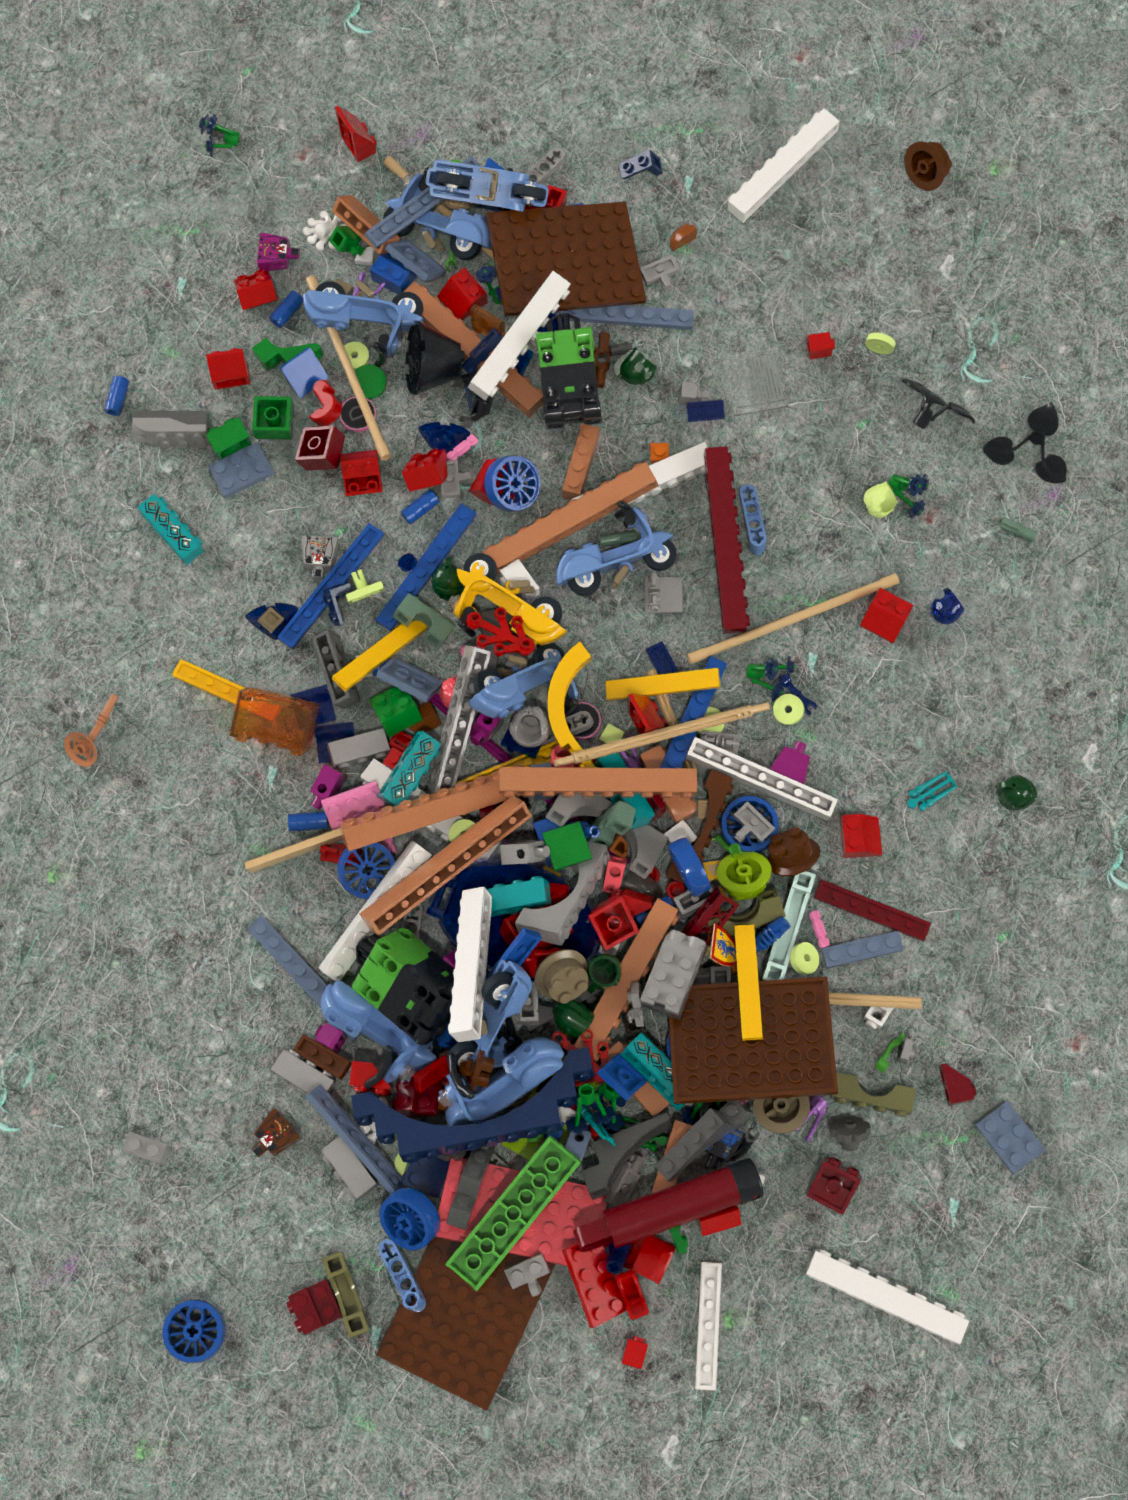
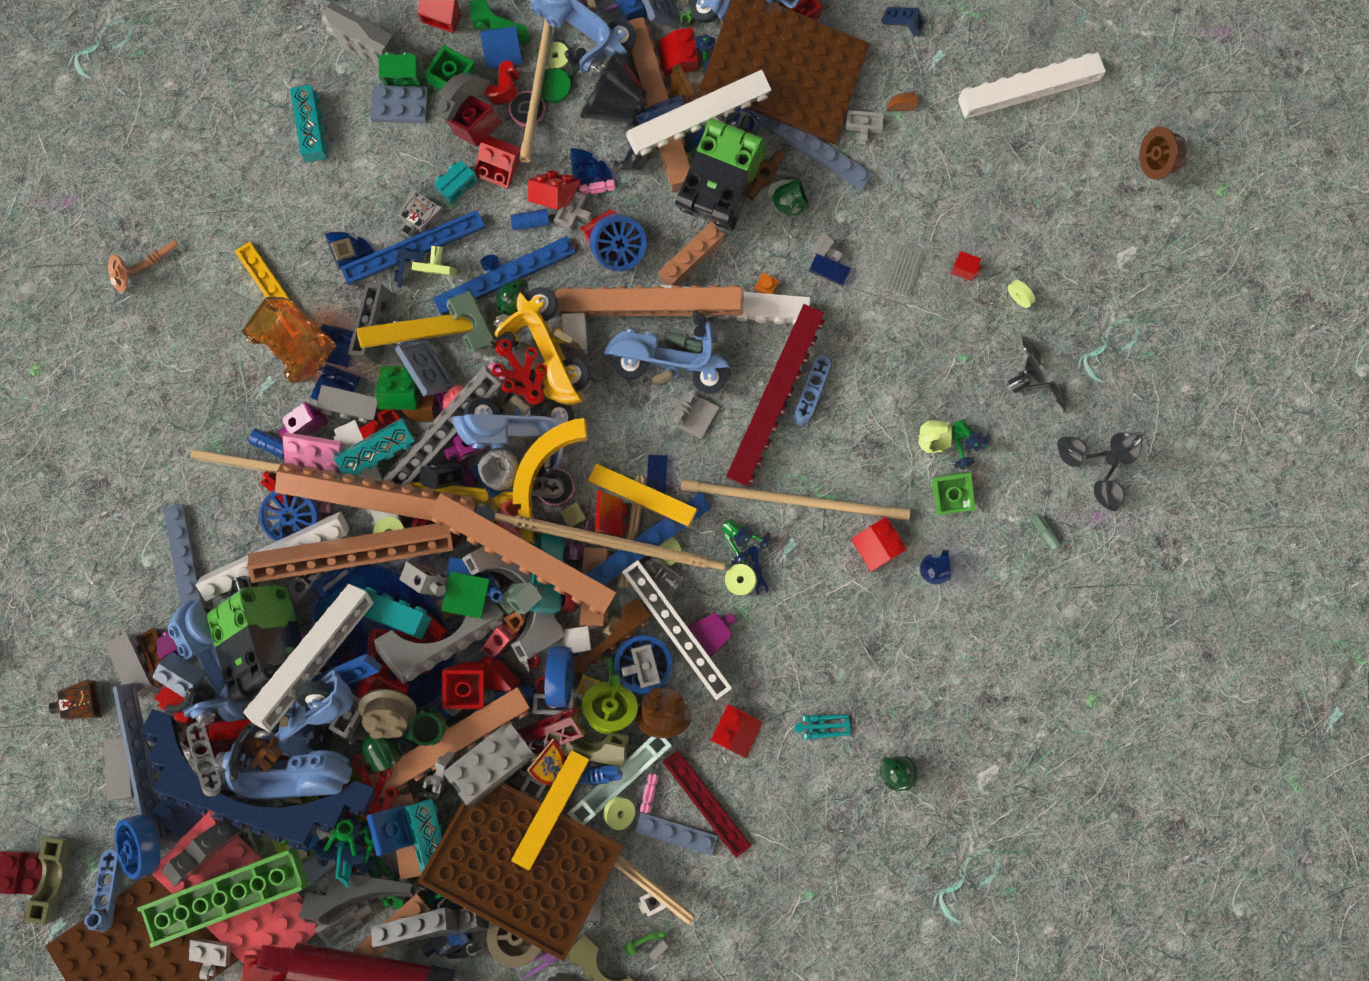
camera: 25 degrees right, 5 degrees up
none -> sand blue brick [152,652,206,698]
none -> light grey beam [186,723,222,797]
none -> black brick [420,460,465,490]
none -> teal brick [434,160,478,205]
none -> dark grey arch [435,72,491,122]
none -> bright green slope [931,472,976,516]

